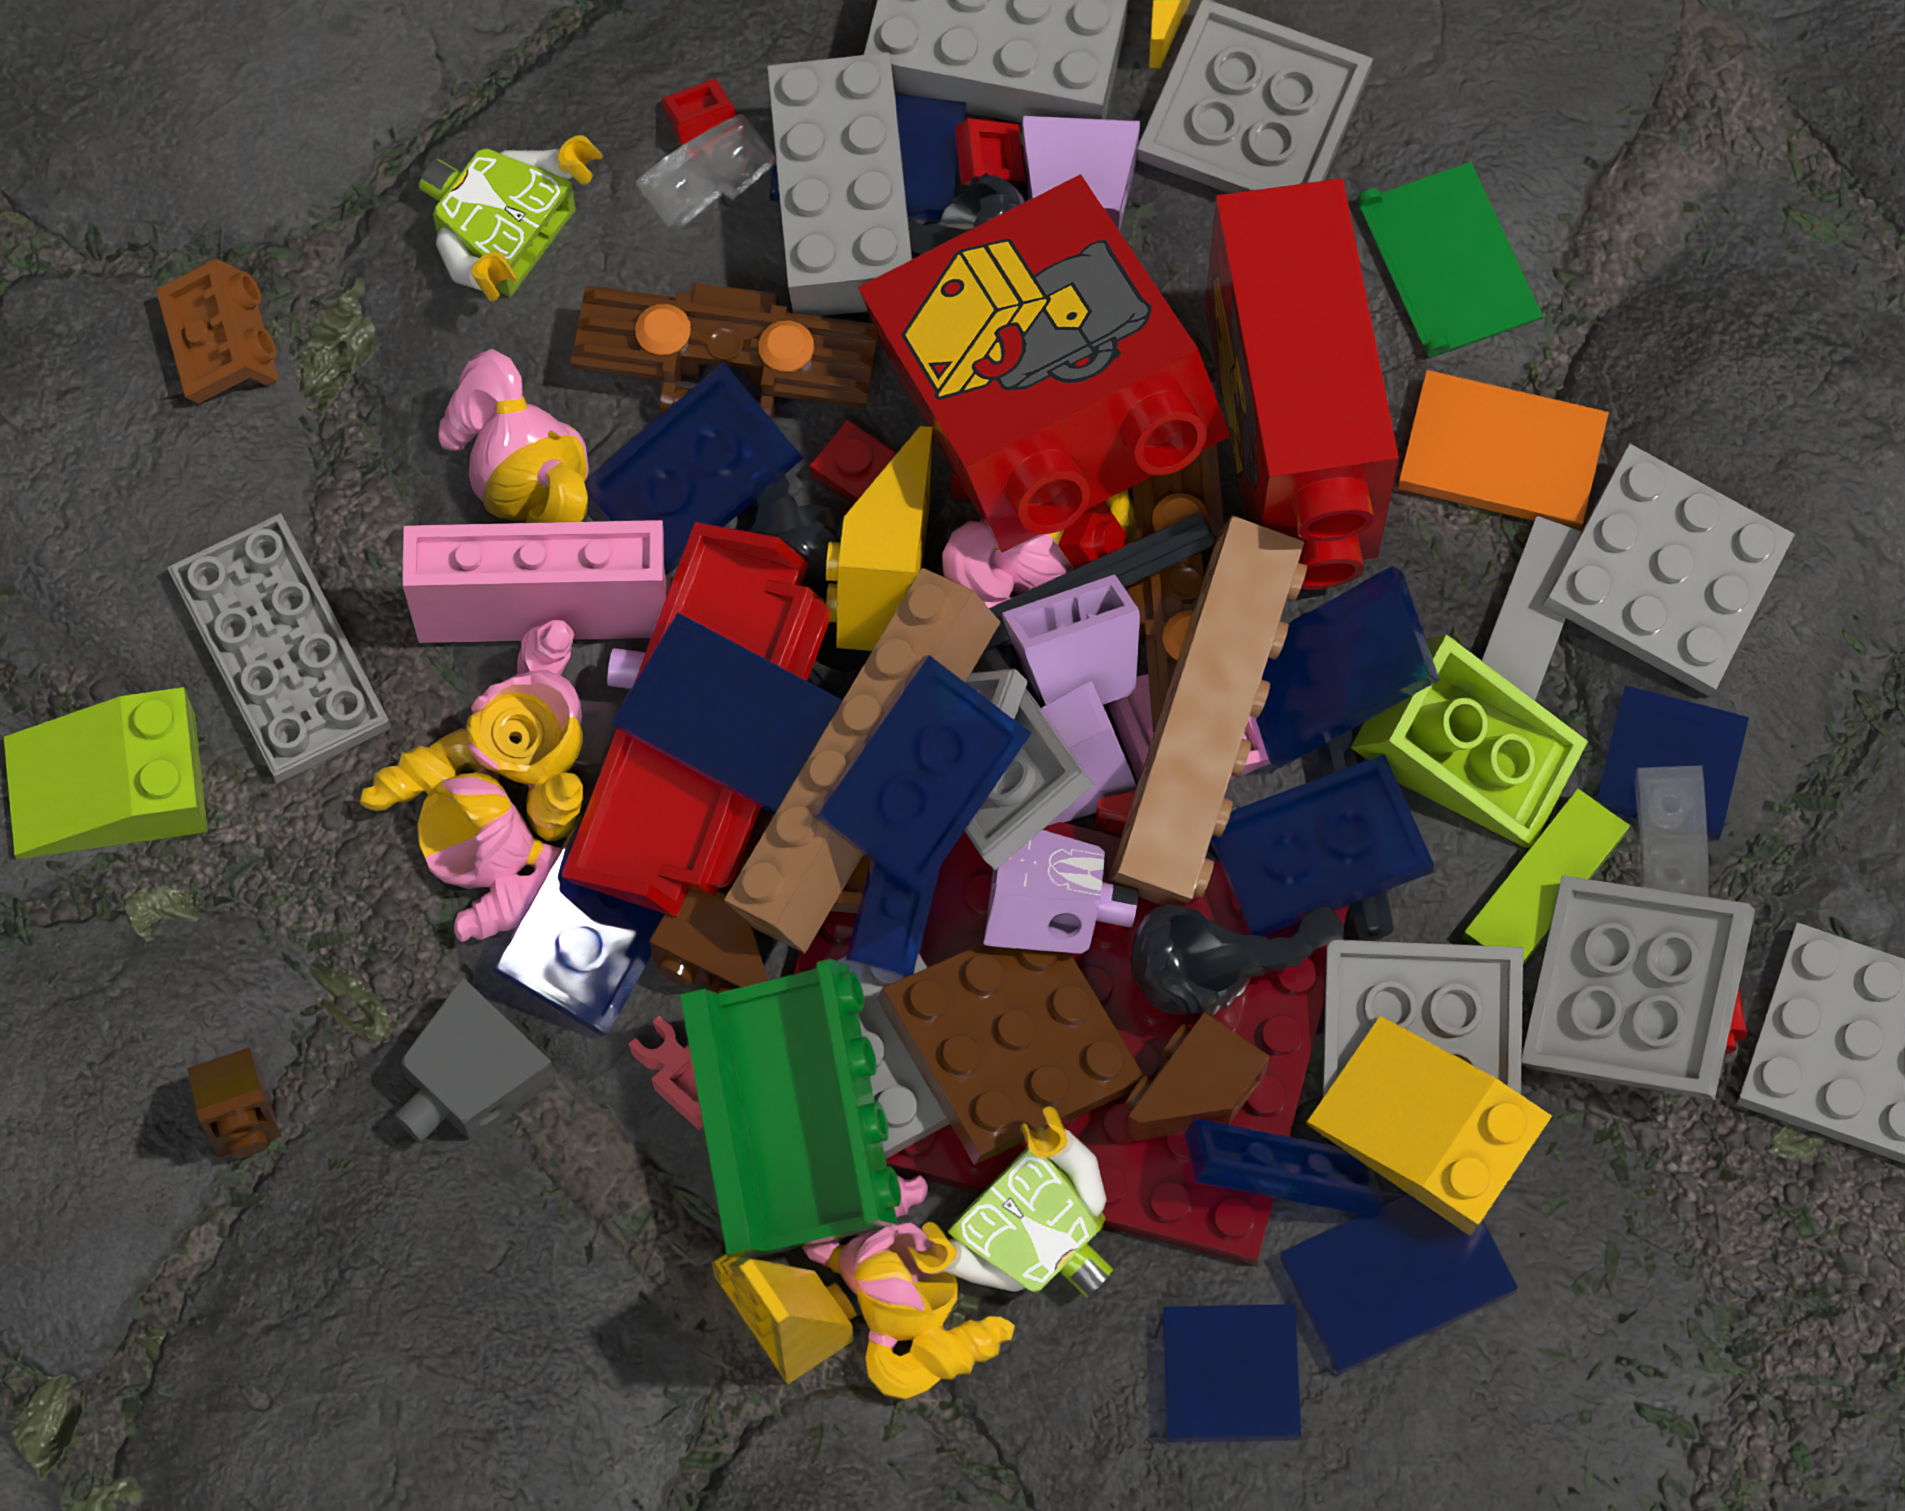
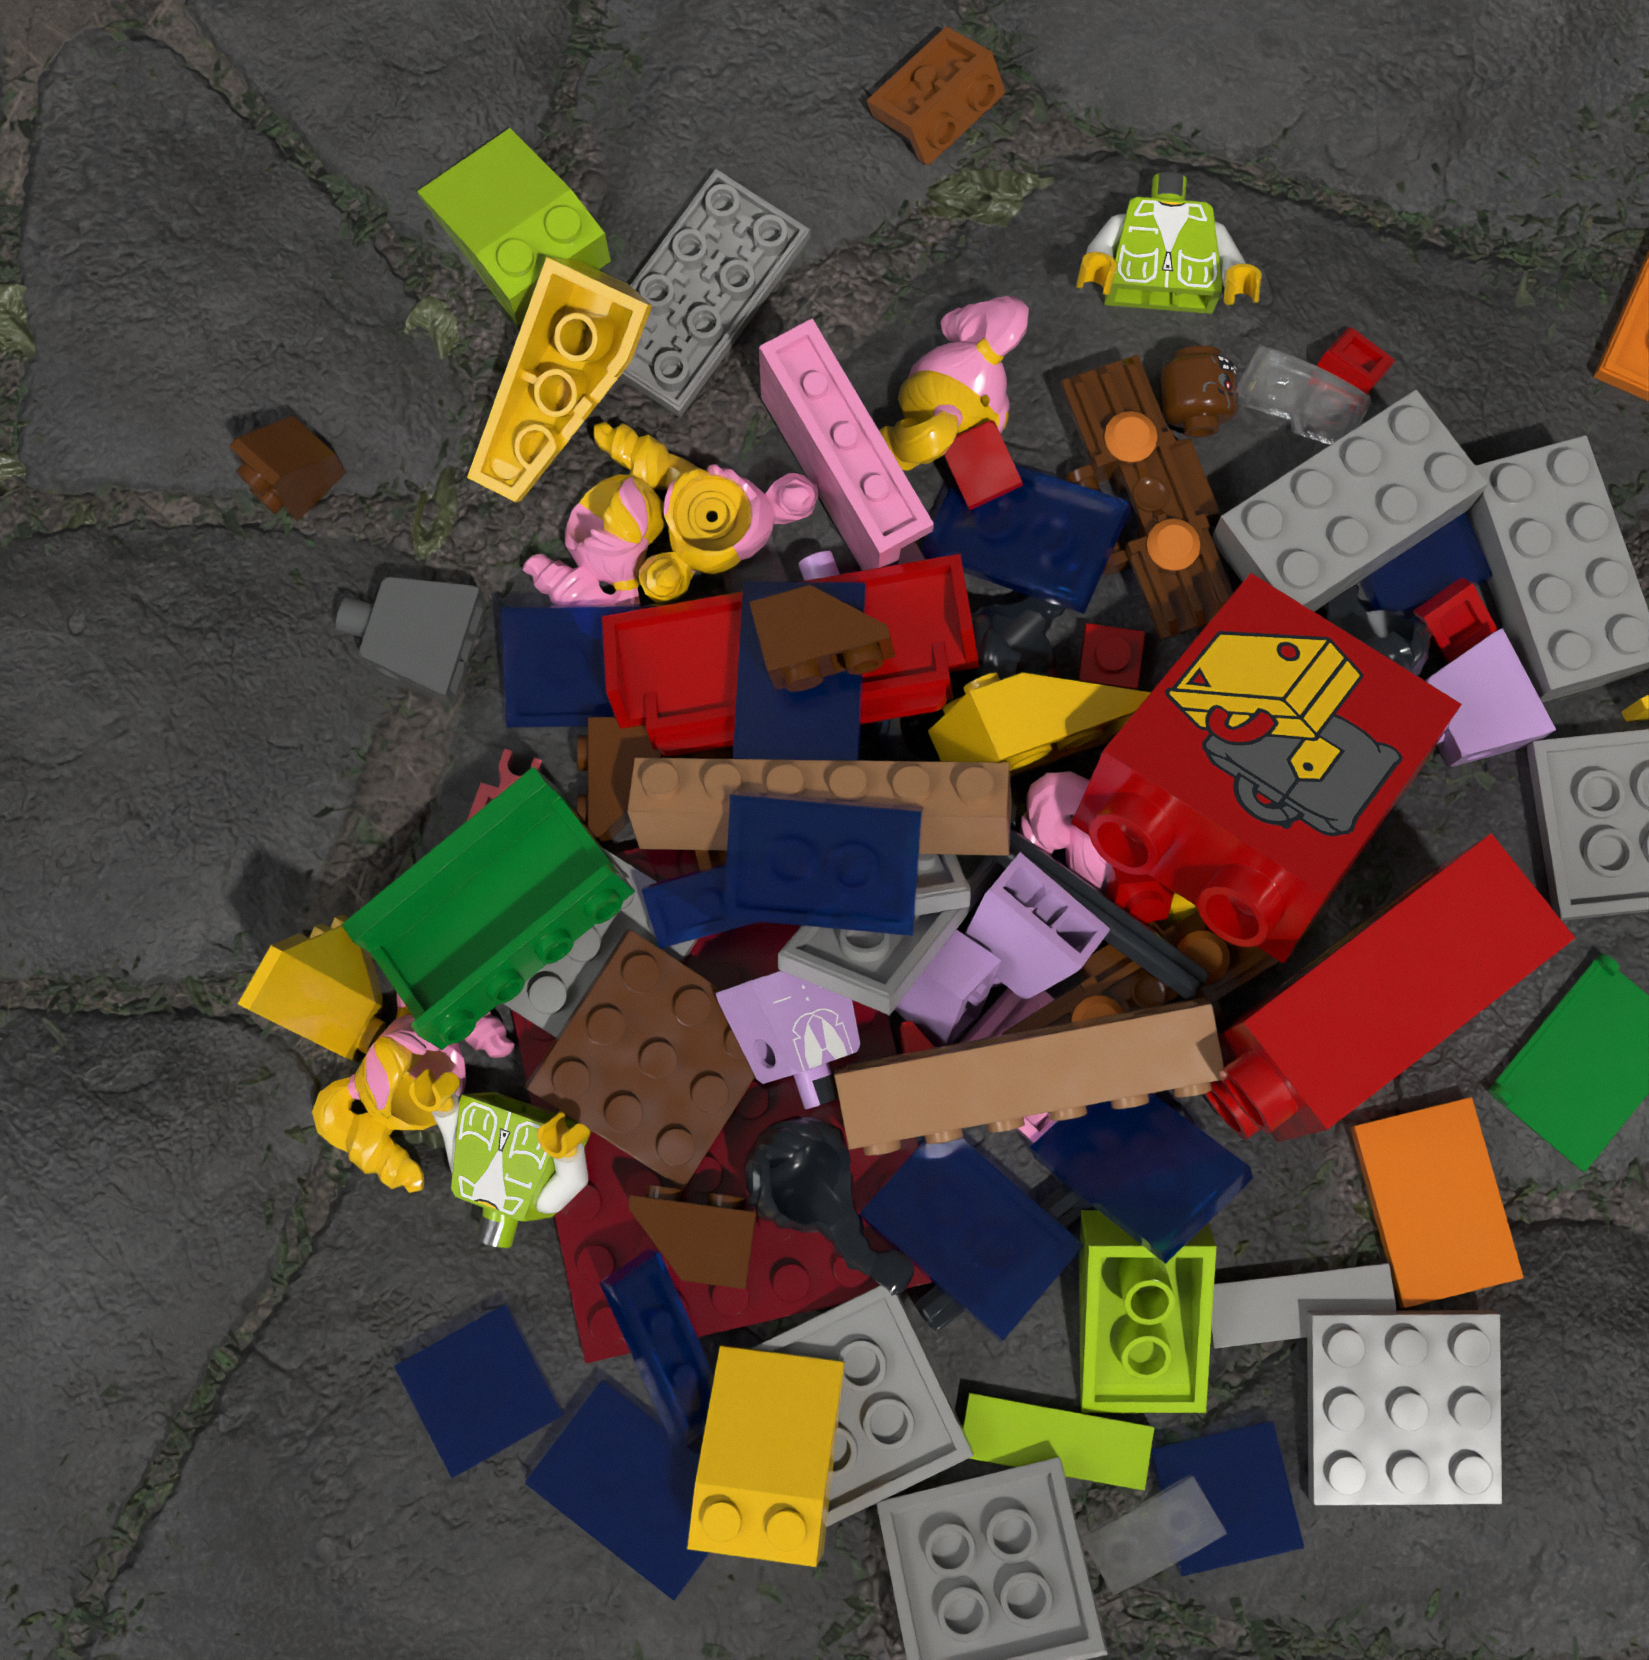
camera: 60 degrees right, 10 degrees up
none -> yellow wedge [467,257,653,502]
none -> reddish brown slope [749,585,896,692]
none -> red slope [944,420,1023,510]
none -> reddish brown head [1160,346,1239,438]

